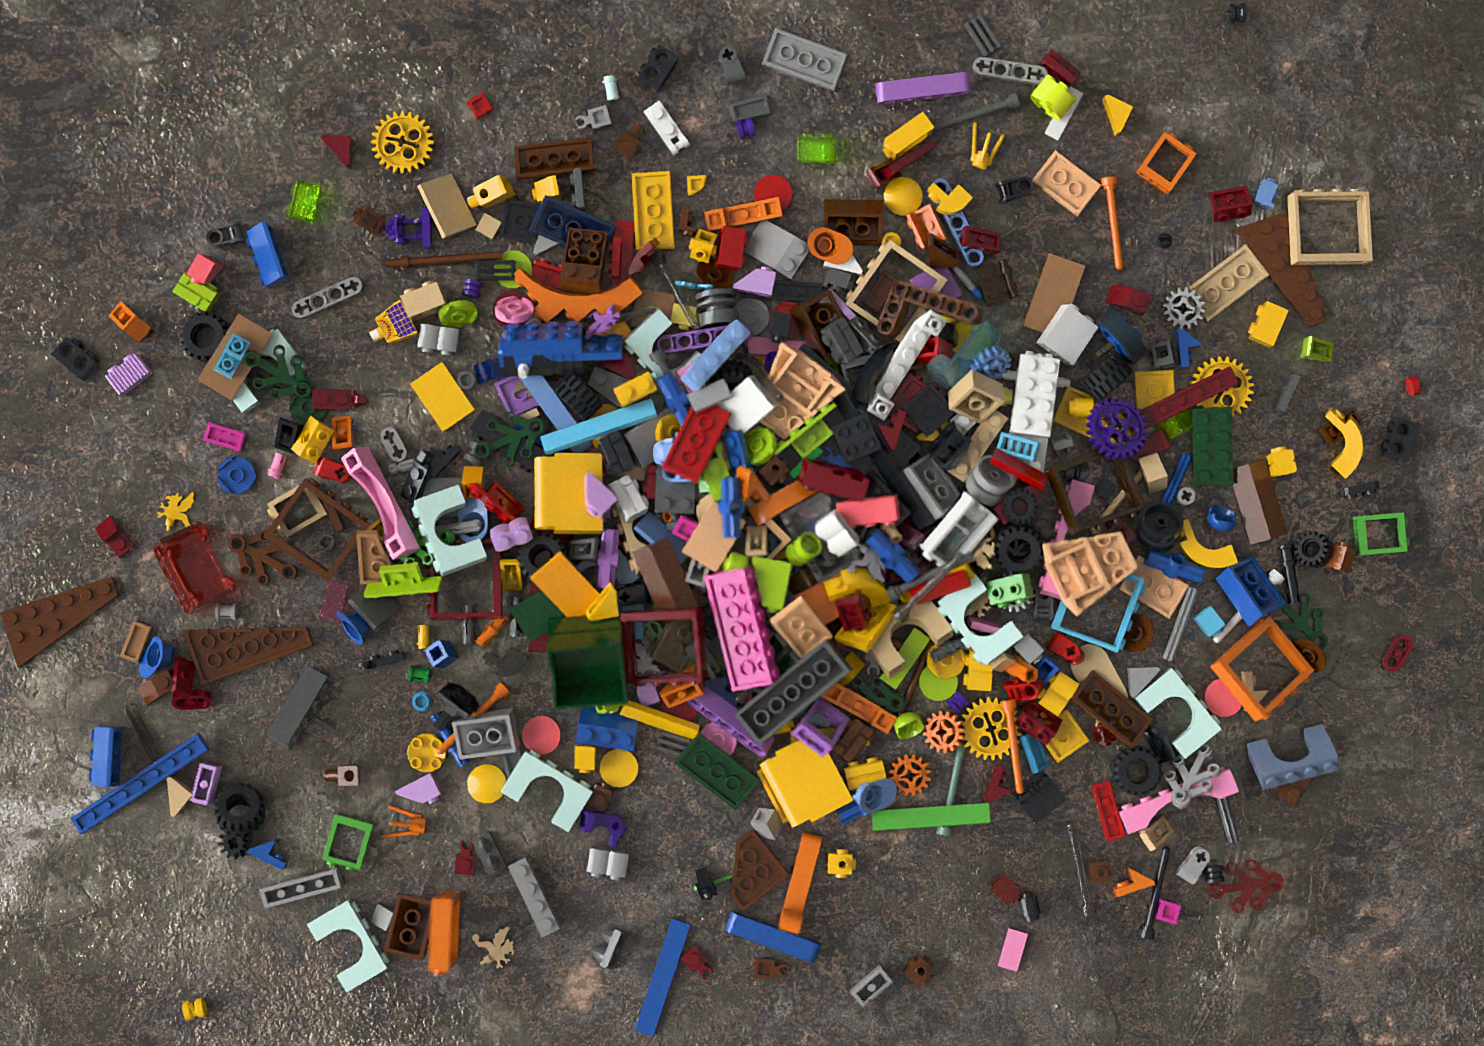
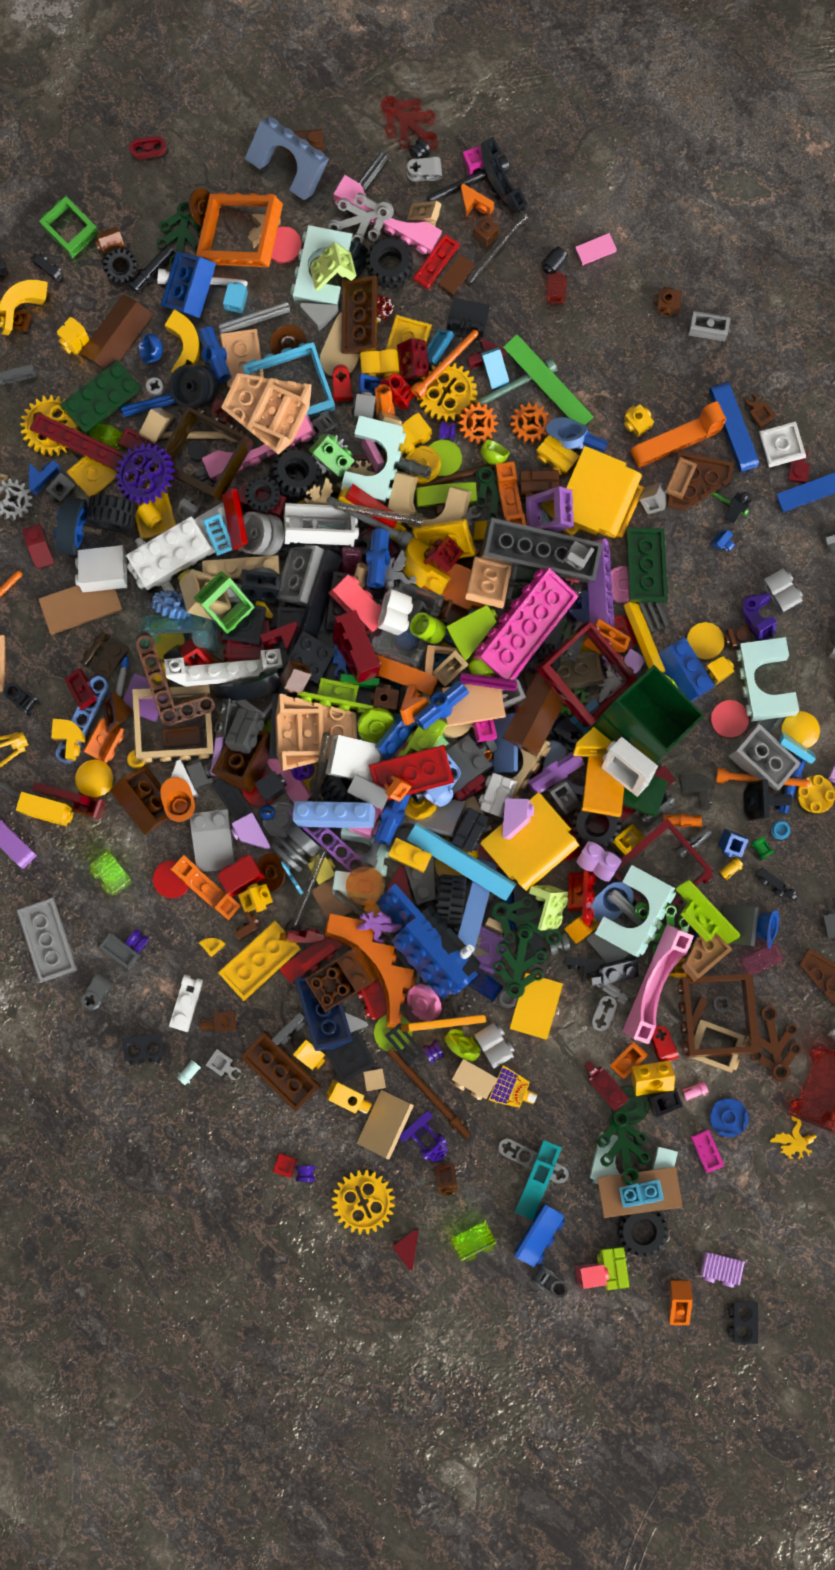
camera: 130 degrees left, 5 degrees down
none -> bright green window [193,571,255,634]
none -> blue hinge [259,805,275,820]
none -> brick [280,660,311,694]
none -> dark purple wheel [296,1165,315,1182]
none -> yellowish green bracket [310,242,356,291]
none -> clear orange tile [346,866,385,906]
none -> orange tile [384,776,412,802]
none -> light orange tile [401,1015,486,1032]
none -> reddish brown tile [438,254,475,296]
none -> magenta axle [460,673,517,691]
none -> black slope [481,136,527,211]
none -> tile [481,347,510,389]
none -> dark green plant [493,924,547,998]
none -> teal slope [514,1140,562,1220]
none -> yellowish green bracket [529,885,568,930]
none -> light grey panel [563,541,594,570]
none -> white window [601,737,658,797]
none -> medium nougat tile [665,457,697,499]
none -> blue tile [710,530,735,551]
none -> white tile [759,421,806,468]
none -> medium azure tile [779,732,816,764]

